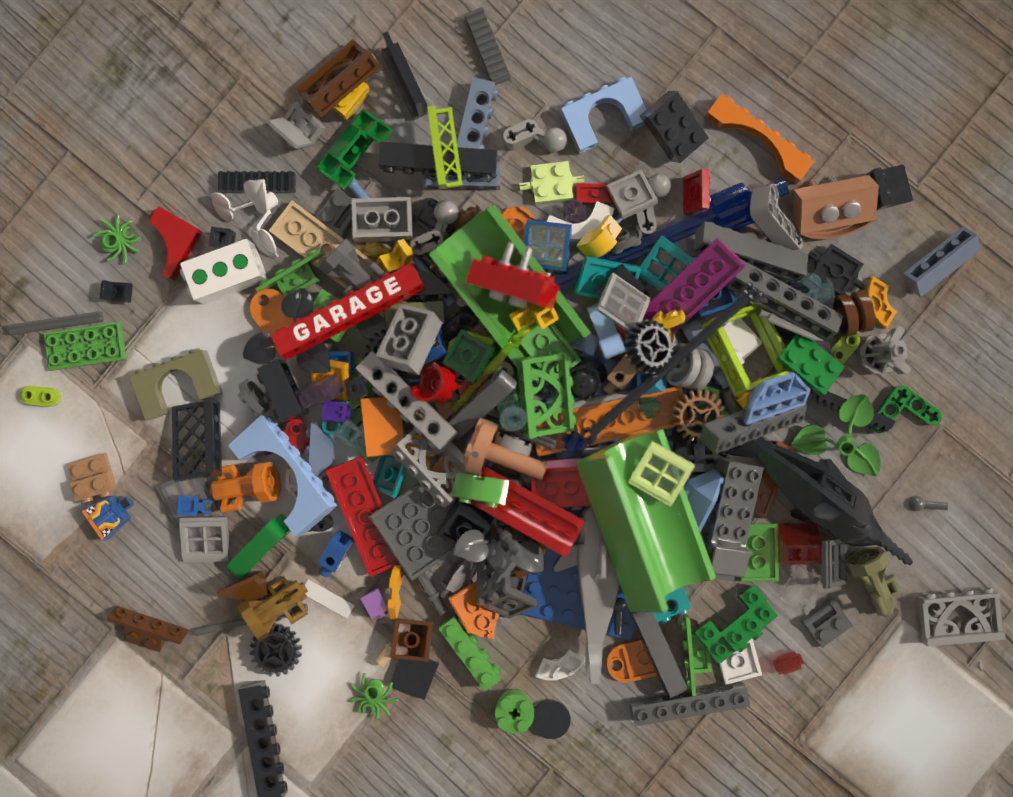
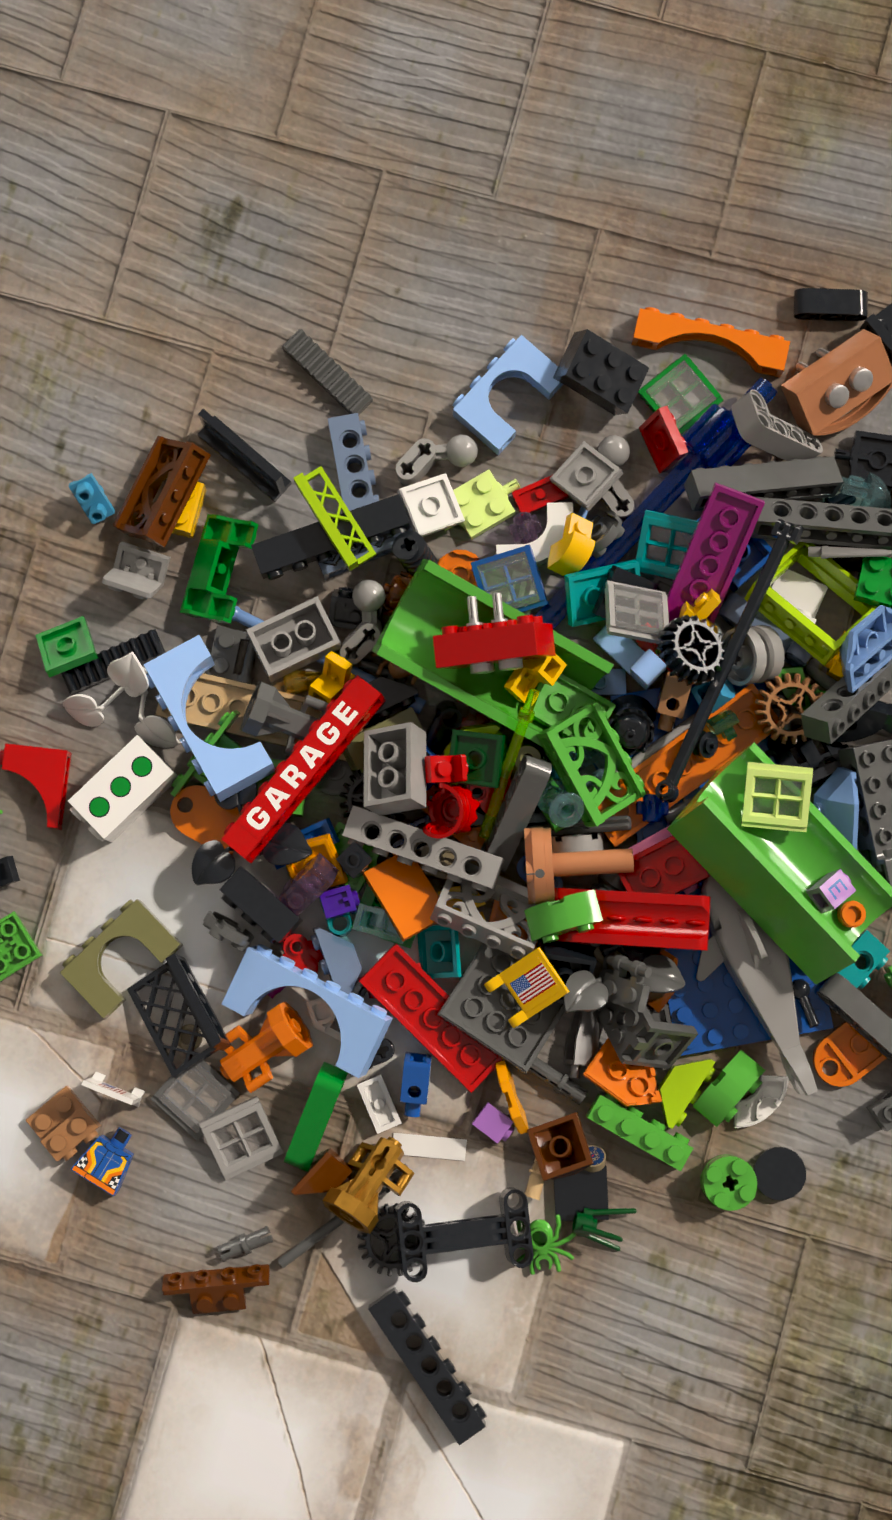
camera: 25 degrees left, 5 degrees down
blue plate [177,495,213,516] -> none
black brick [209,227,236,249] -> none
none -> green plate [36,616,98,678]
none -> dark azure hips [69,473,115,524]
none -> white flag [82,1072,145,1107]
none -> light blue arch [144,635,275,802]
none -> dark grey pin [217,1226,273,1262]
none -> white plate [357,1074,402,1134]
none -> black piece [392,531,438,577]
none -> black beam [394,1187,534,1283]
none -> white tile [397,473,465,537]
none -> red bracket [425,754,468,783]
none -> yellow flag [484,947,570,1028]
none -> dark green plant [572,1208,637,1251]
none -> tile [584,1145,606,1172]
none -> clear piece [638,354,724,435]
none -> lime slope [658,1058,716,1129]
none -> black wheel [692,731,718,758]
none -> bright green brick [693,1050,766,1127]
none -> black beam [794,288,868,321]
none -> brick [806,869,856,914]
none -> orange tile [837,901,866,928]

